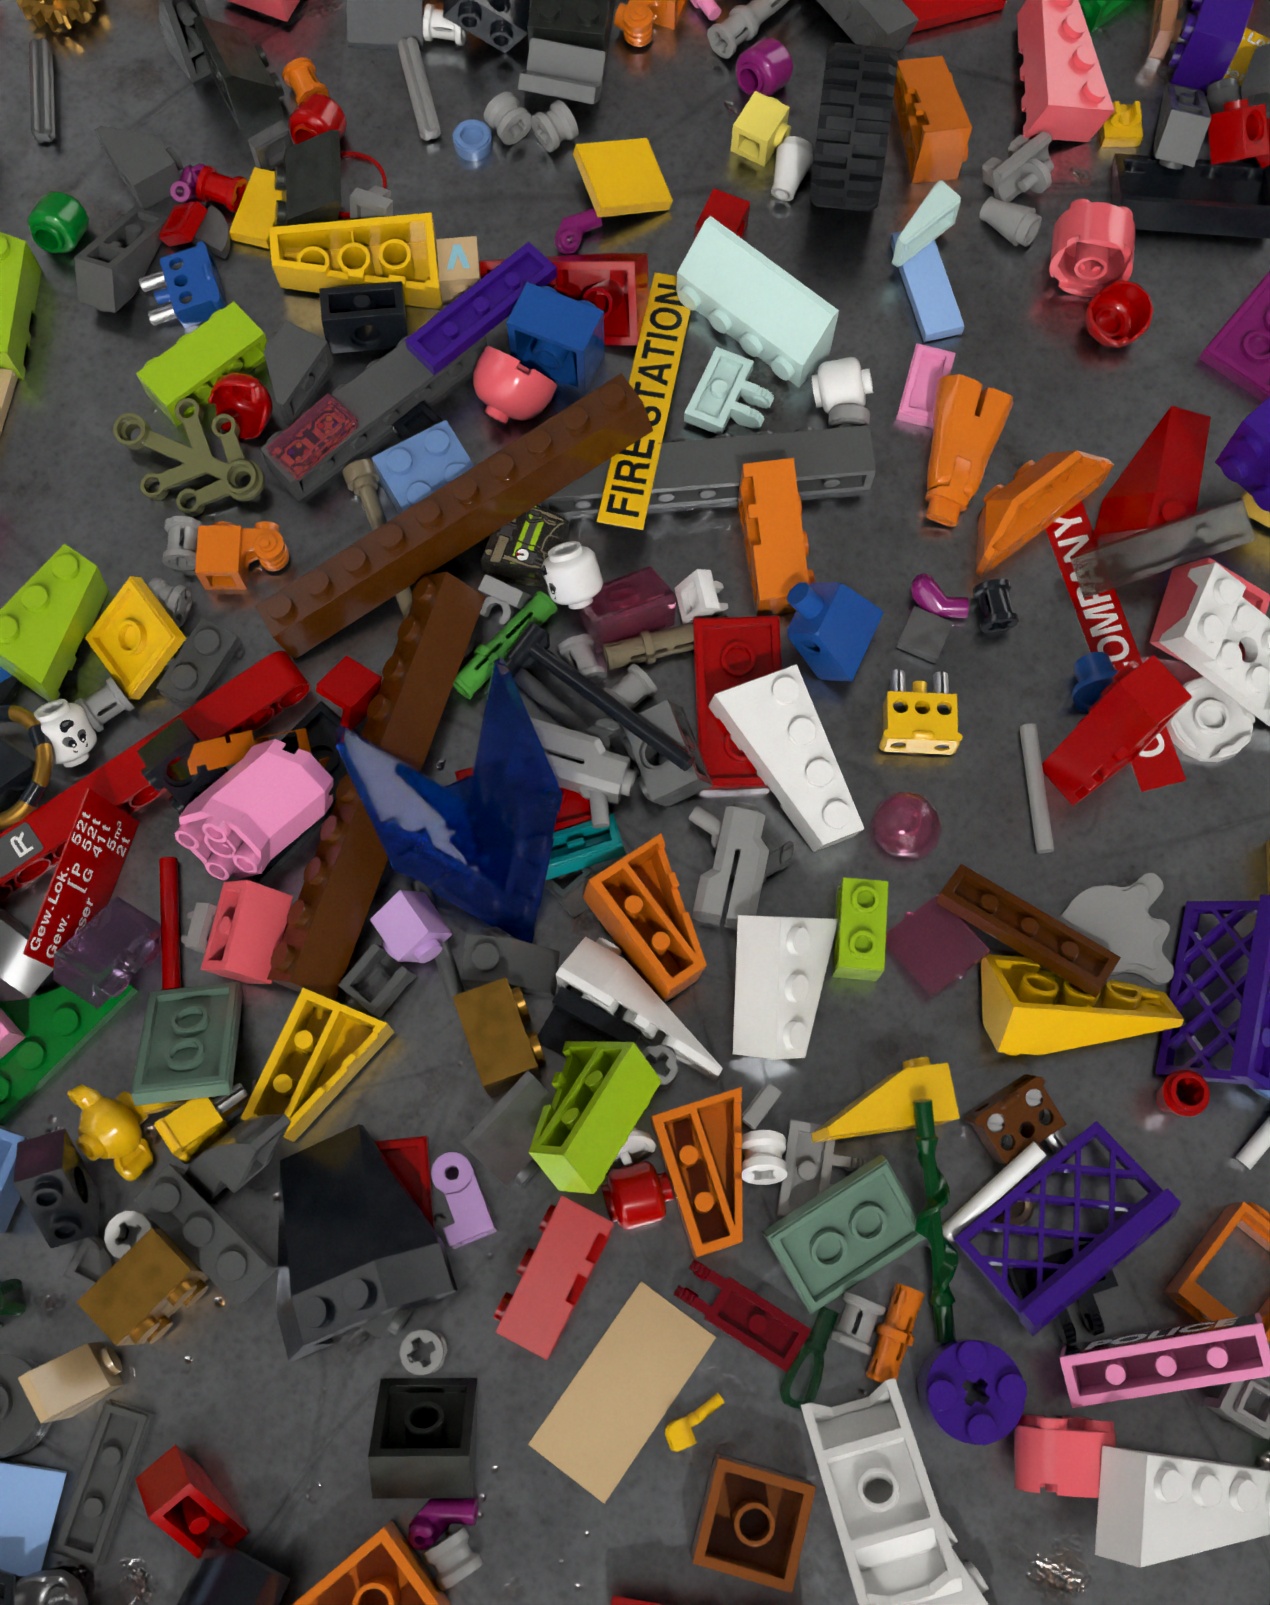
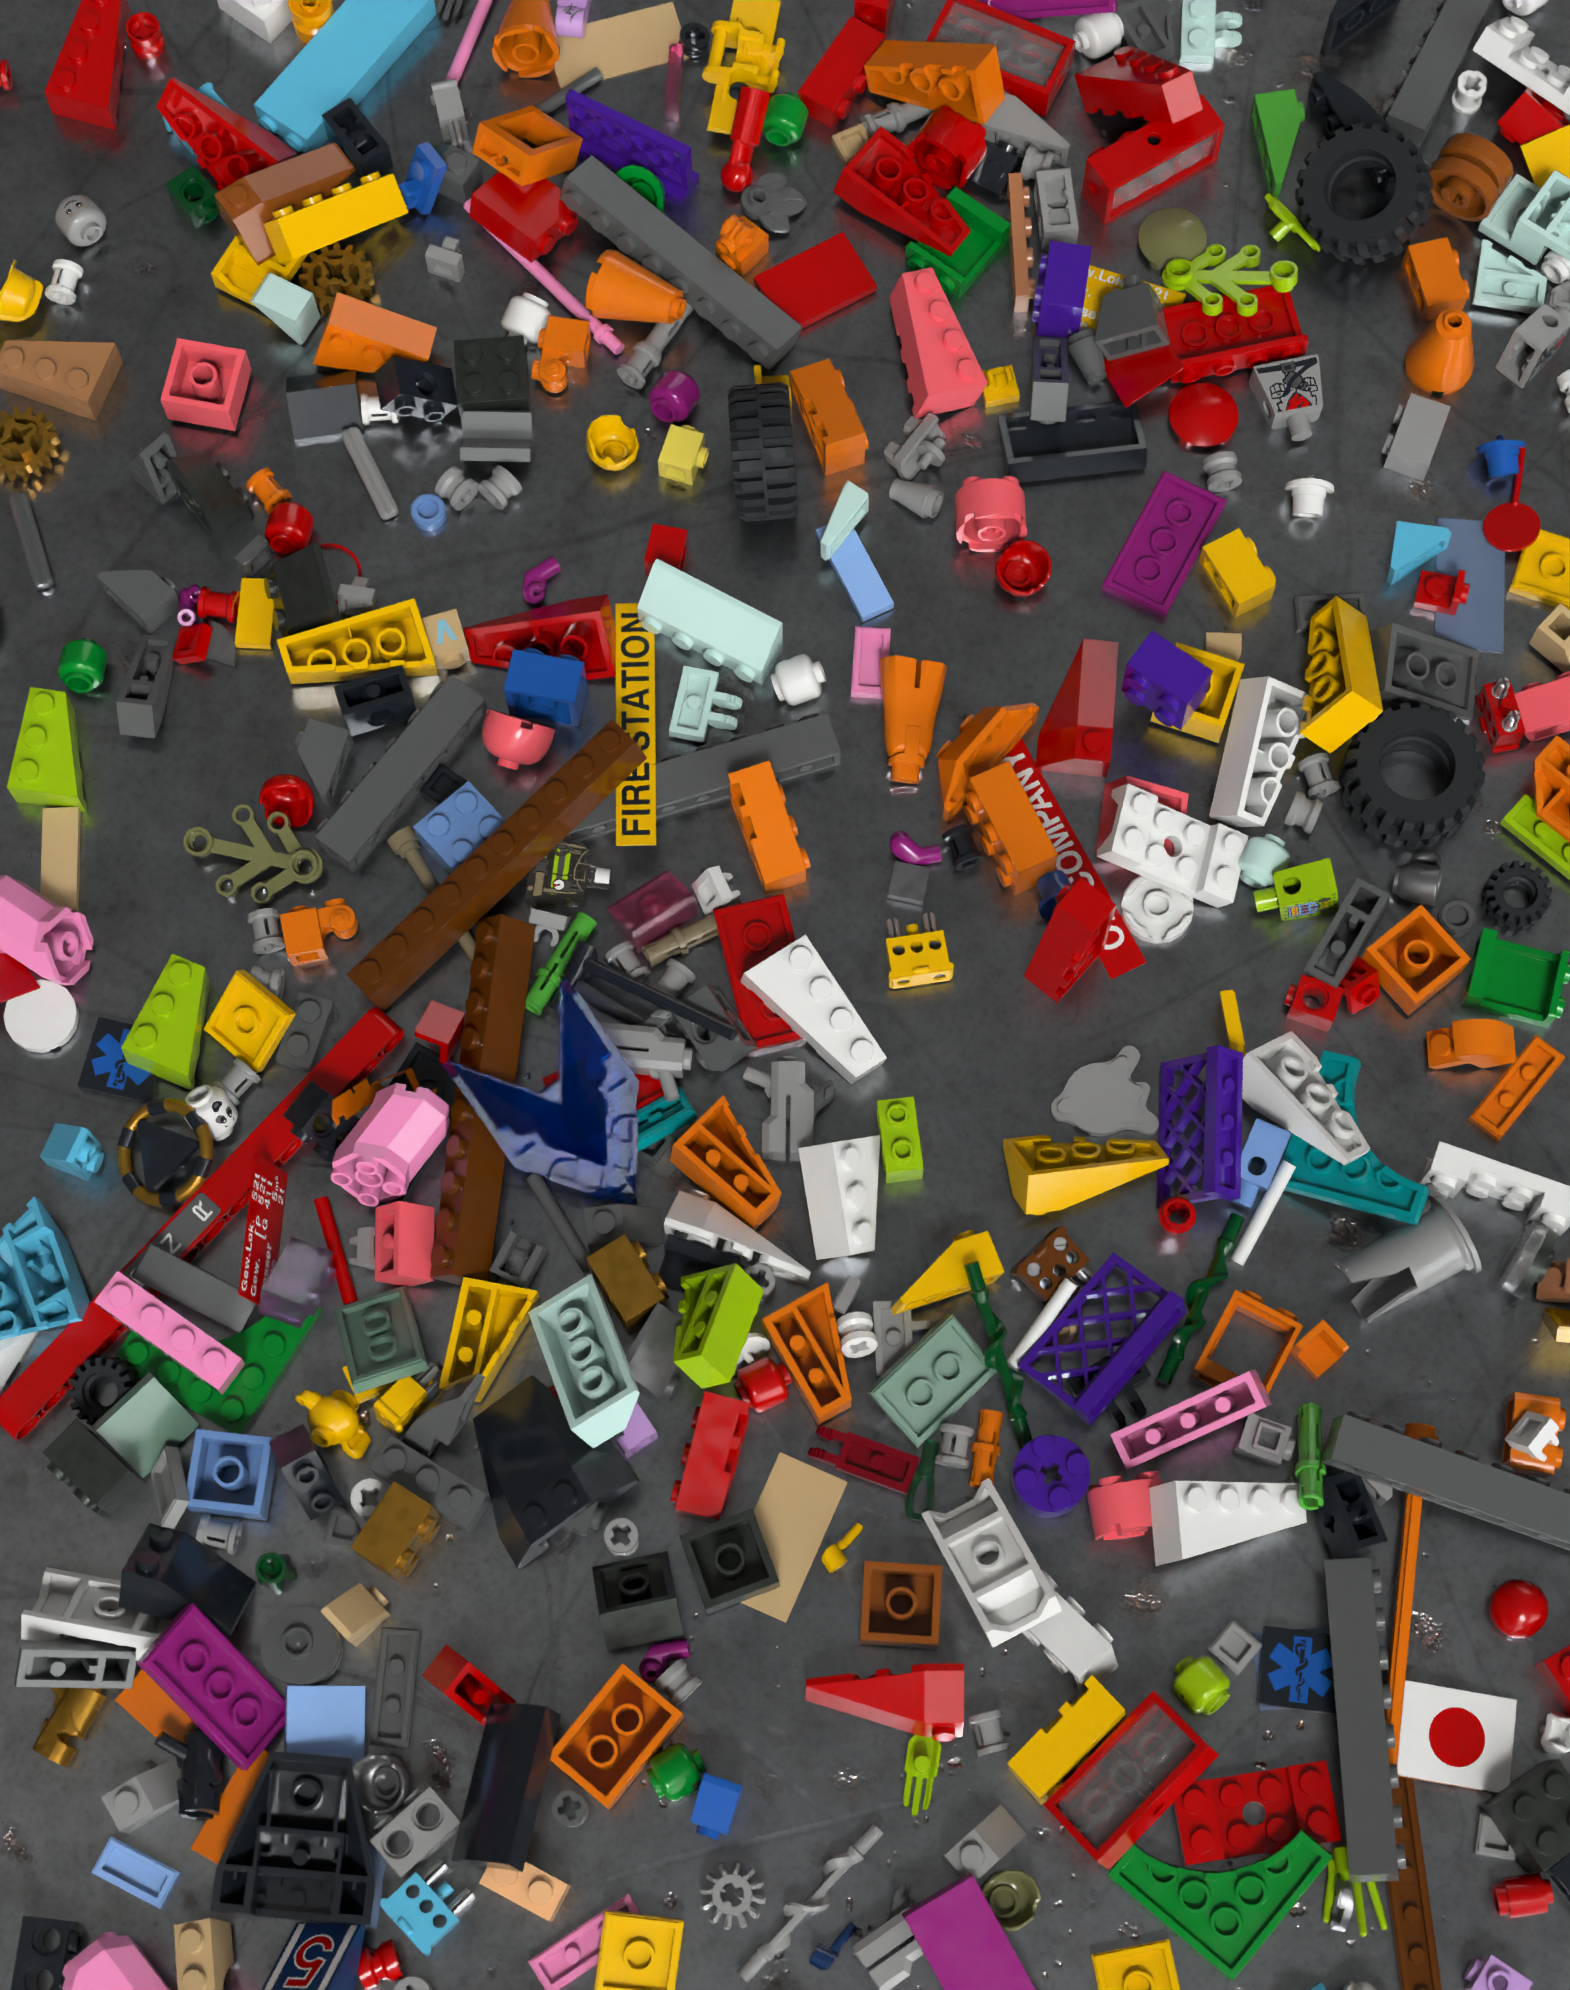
camera: 10 degrees left, 0 degrees up
lime brick [136,301,267,427] -> none
blue piece [139,241,228,328] -> none
clear pink tile [266,393,359,481] -> none
lavender brick [370,890,453,963] -> none
dark purple plate [405,242,557,376] -> none
white head [541,541,603,609] -> none
yellow tile [573,138,673,218] -> none
white cone [771,136,814,201] -> none
blue torso [787,582,884,681] -> none
light grey tile [828,404,870,429] -> none
clear pink hair [871,792,942,860] -> none
clear pink piece [886,895,990,997] -> none
reddish brown plate [936,864,1121,998] -> none
light grey bar [1019,724,1054,854] -> none
clear smoke tile [1070,497,1255,598] -> none
red brick [1208,98,1269,165] -> none
none -> light aqua slope [528,1274,640,1448]
none -> yellow hair [586,415,639,471]
none -> pearl dark grey brick [680,1509,780,1615]
none -> orange brick [963,761,1058,896]
none -> dark green piece [1156,1213,1244,1386]

